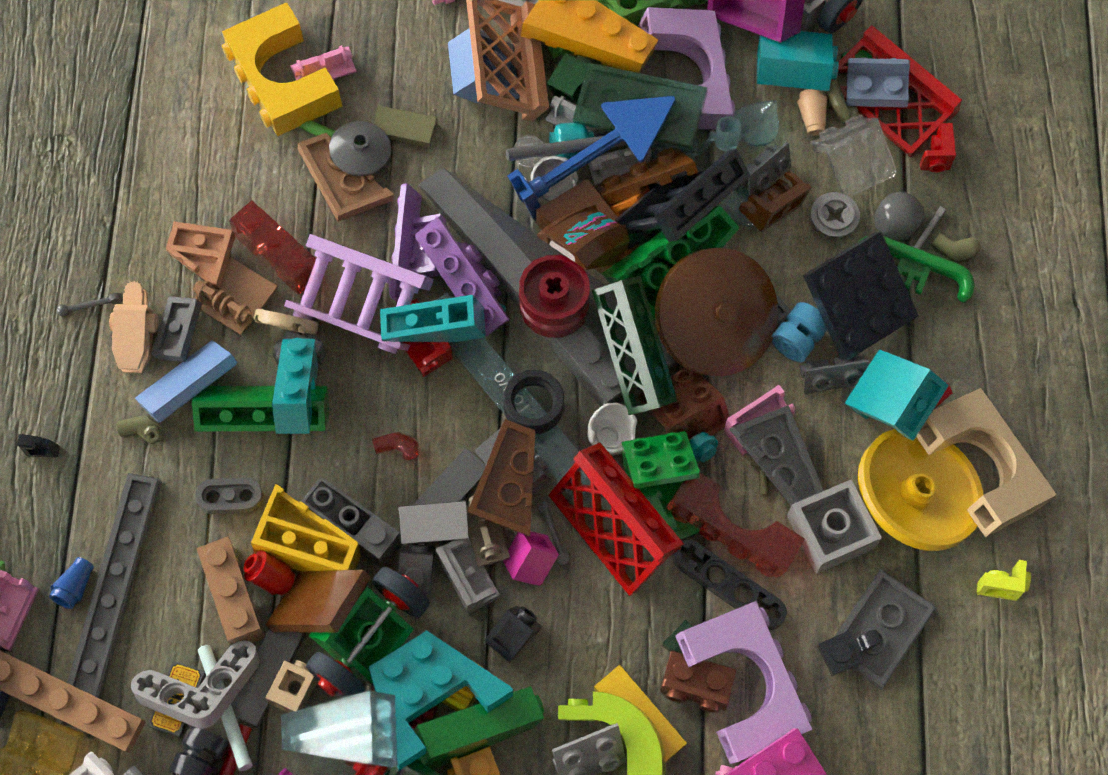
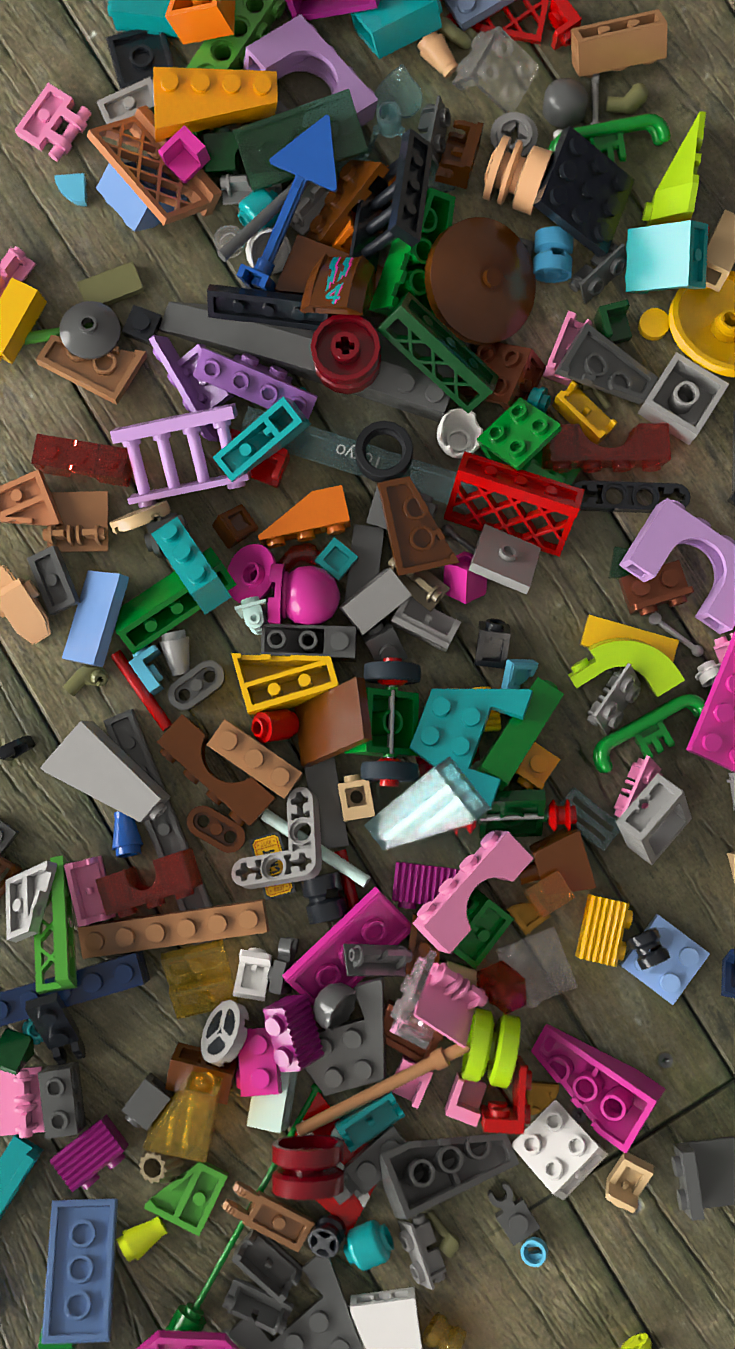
camera: 25 degrees left, 15 degrees up
none -> light grey slope [40,721,171,822]
none -> medium azure tile [54,173,87,206]
none -> clear red arch [95,848,203,918]
none -> red bar [111,650,172,732]
none -> black plate [122,304,163,346]
none -> medium azure bracket [128,645,164,696]
none -> reddish brown arch [157,714,277,827]
none -> dark pink panel [158,125,211,183]
none -> light grey cone [159,629,190,676]
none -> reddish brown plate [187,806,246,853]
none -> black fence [207,284,333,331]
none -> reddish brown slope [212,504,259,549]
none -> dark pink dish [227,544,276,603]
none -> light aqua hinge [234,596,268,635]
none -> orange slope [258,485,351,549]
none -> dark pink tile [267,564,340,625]
none -> teal tile [315,537,358,582]
none -> light grey plate [469,524,541,594]
none -> light nougat wheel [483,135,553,215]
none -> medium azure tile [501,659,539,689]
none -> yellow hinge [552,380,618,447]
none -> medium nougat brick [571,9,668,77]
none -> dark green panel [593,299,632,344]
none -> yellow tile [638,308,669,341]
none -> lime wedge [642,111,706,226]
none -> light grey hinge [649,613,704,657]

